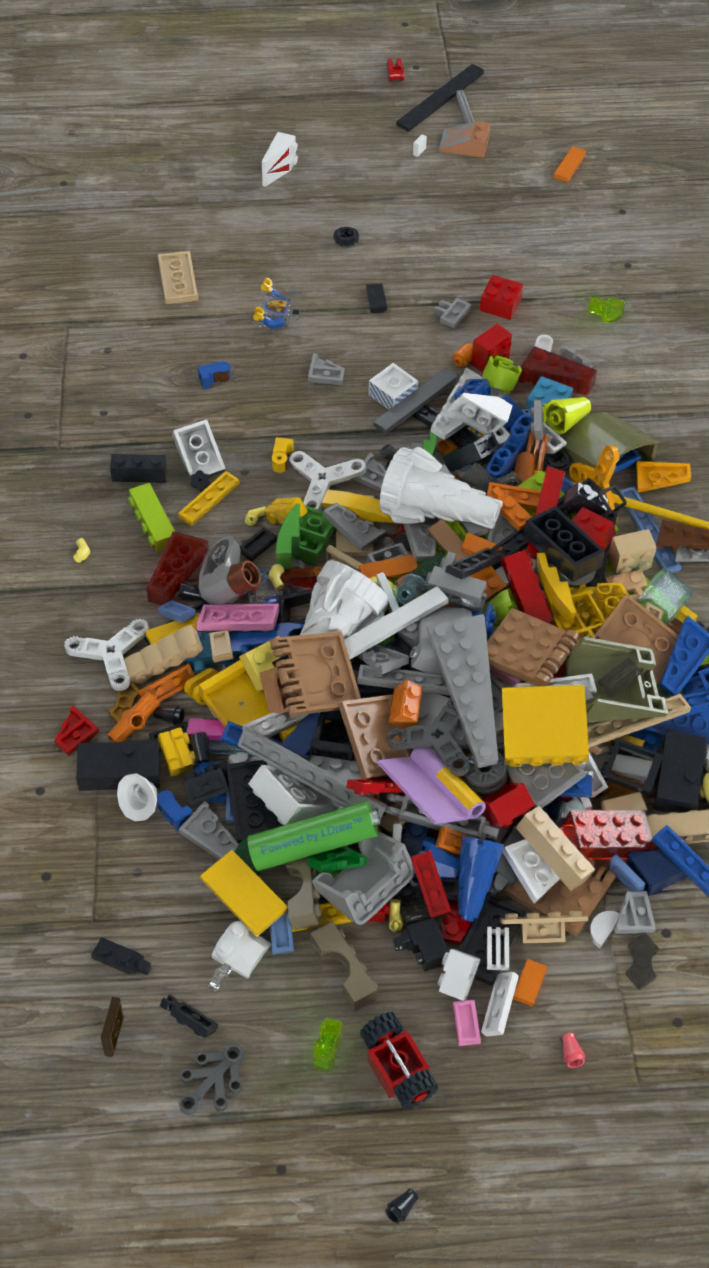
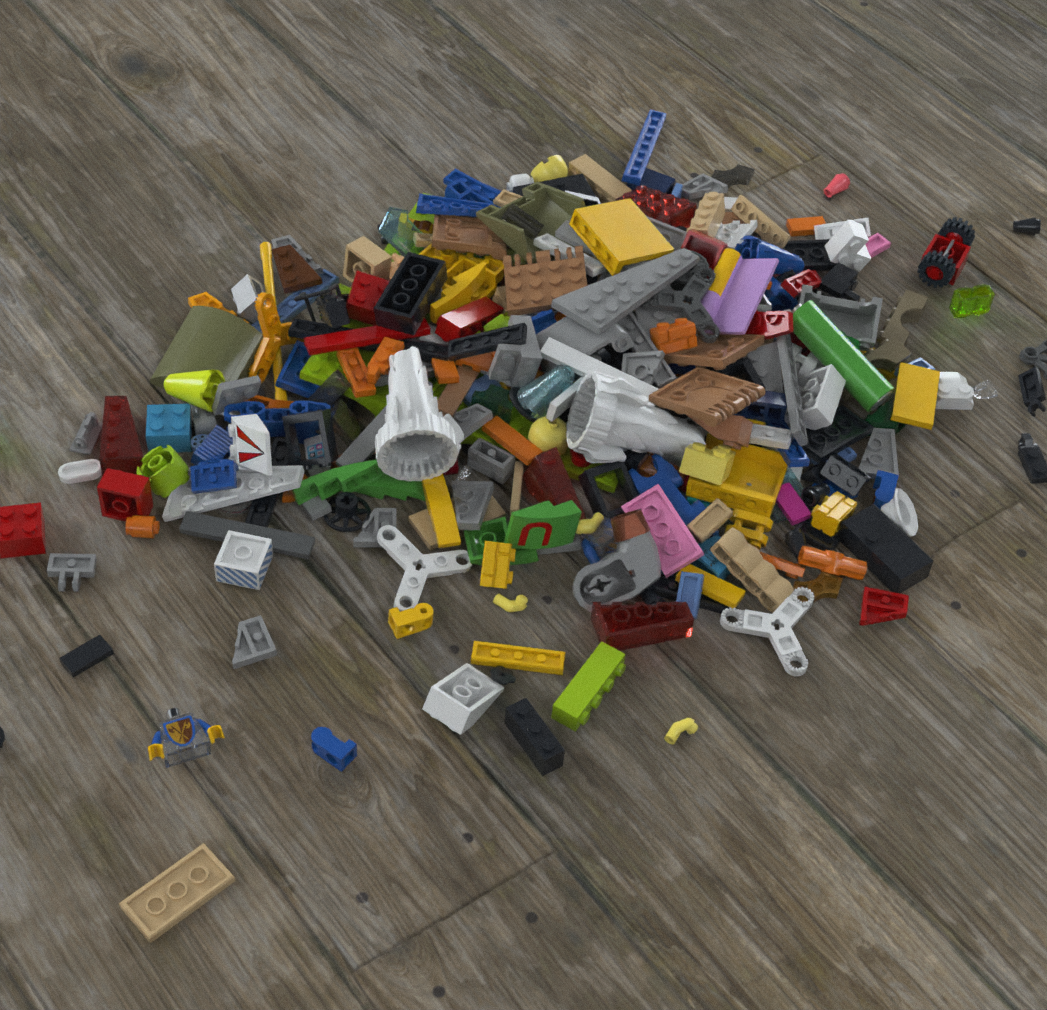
camera: 125 degrees left, 5 degrees down
black tile [240,527,277,562] -> none
dark grey hinge [379,443,395,459] -> none
white tile [487,927,509,971] -> none
none -> brick [231,274,267,323]

